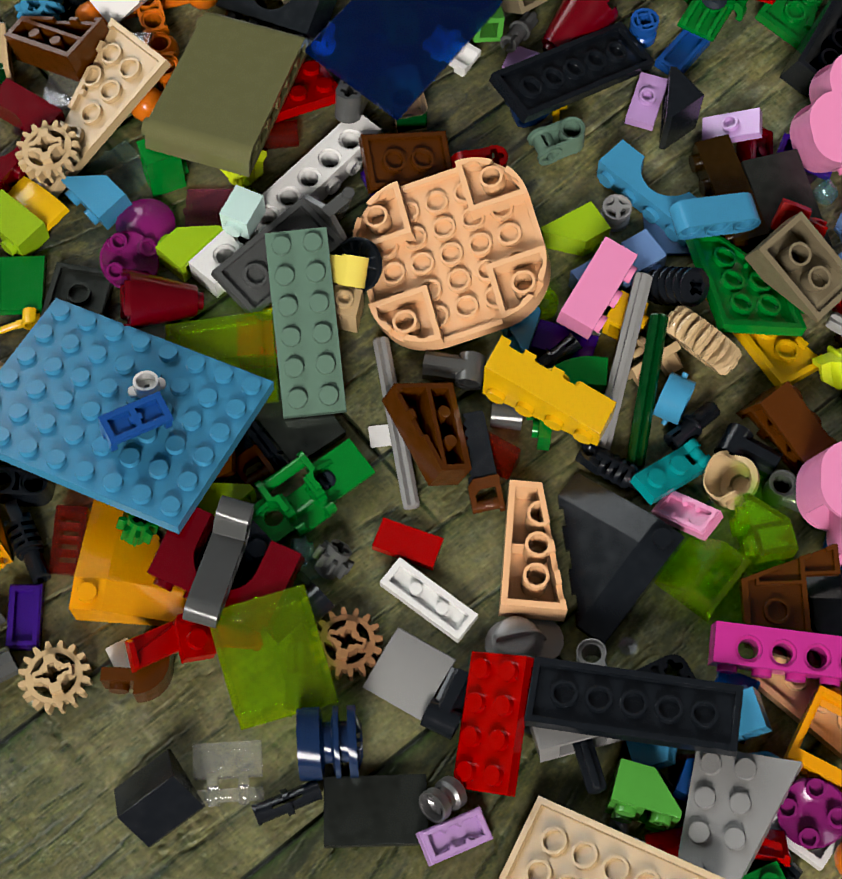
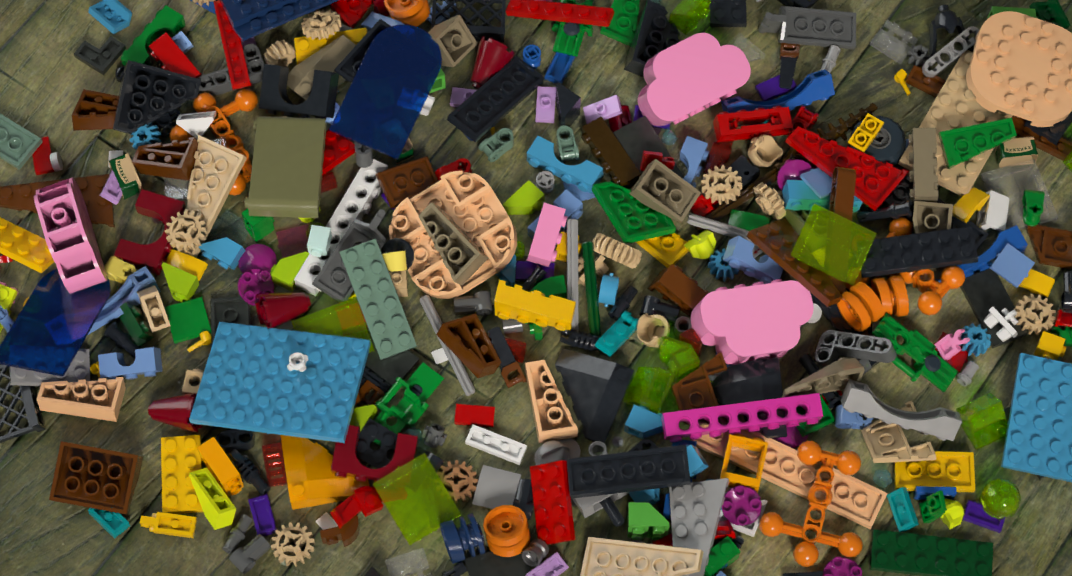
camera: 15 degrees left, 0 degrees up
blue hinge [98,391,174,452] -> none
green gear [116,512,159,547] -> none
dark grey beam [182,495,255,629] -> none
dark grey axle [500,11,539,53] -> none
black piece [647,266,710,307] -> none
bright pink plate [651,491,724,541] -> none
dark azure beam [669,192,761,240] -> none
none -> dark tan wedge [418,202,488,285]
none -> orange wheel [483,505,530,557]
none -> sand green piece [556,125,580,163]
none -> dark azure slope [624,405,664,439]
none -> clear red slope [678,328,702,359]

